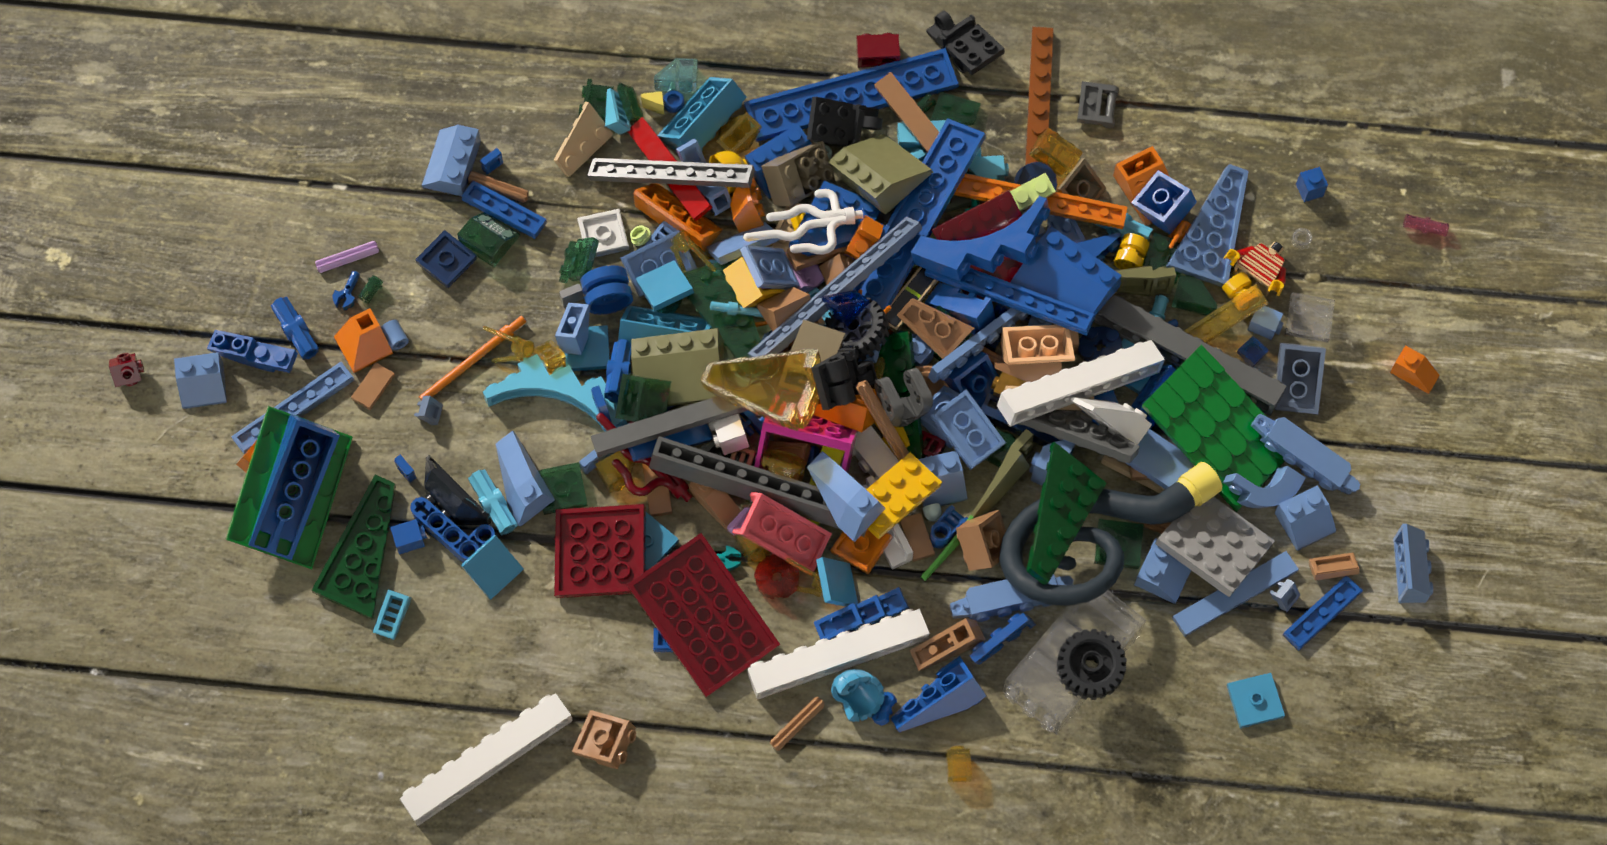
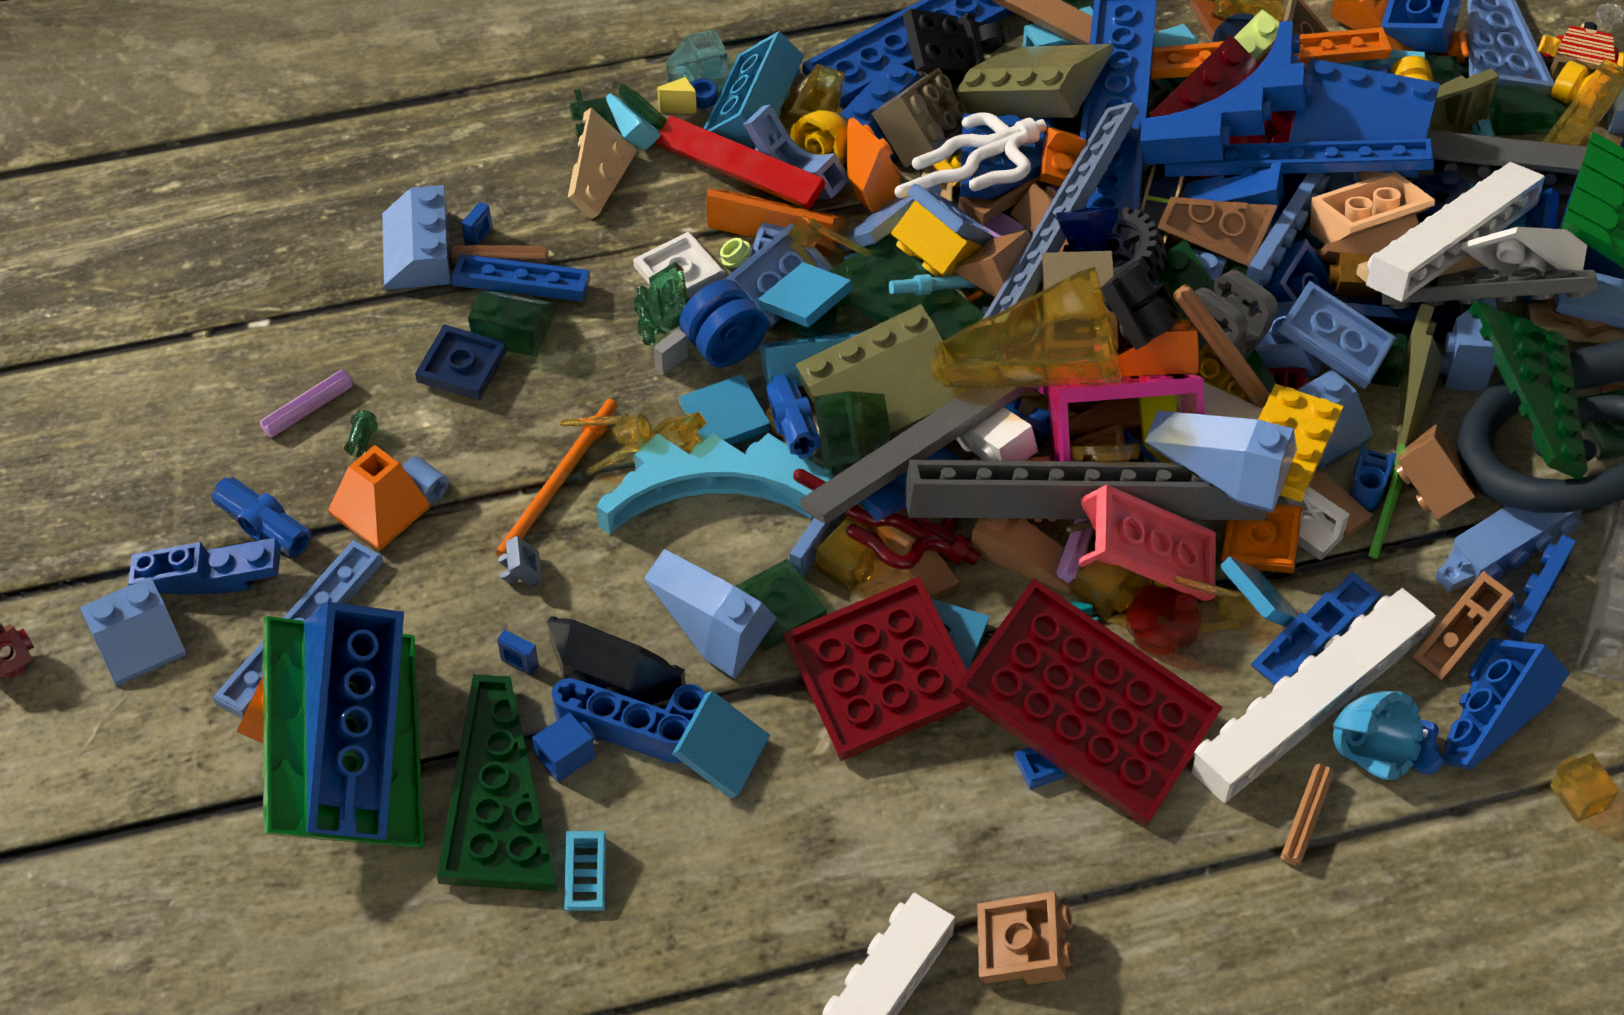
camera: 20 degrees left, 15 degrees down
blue bar [332,271,360,311] -> none
medium nougat tile [351,363,395,410] -> none
medium azure piece [468,469,518,535] -> none
medium blue slope [555,303,590,355] -> none
plate [587,158,755,188] -> none
blue tile [591,385,612,431] -> none
light aqua hinge [923,503,942,521] -> none

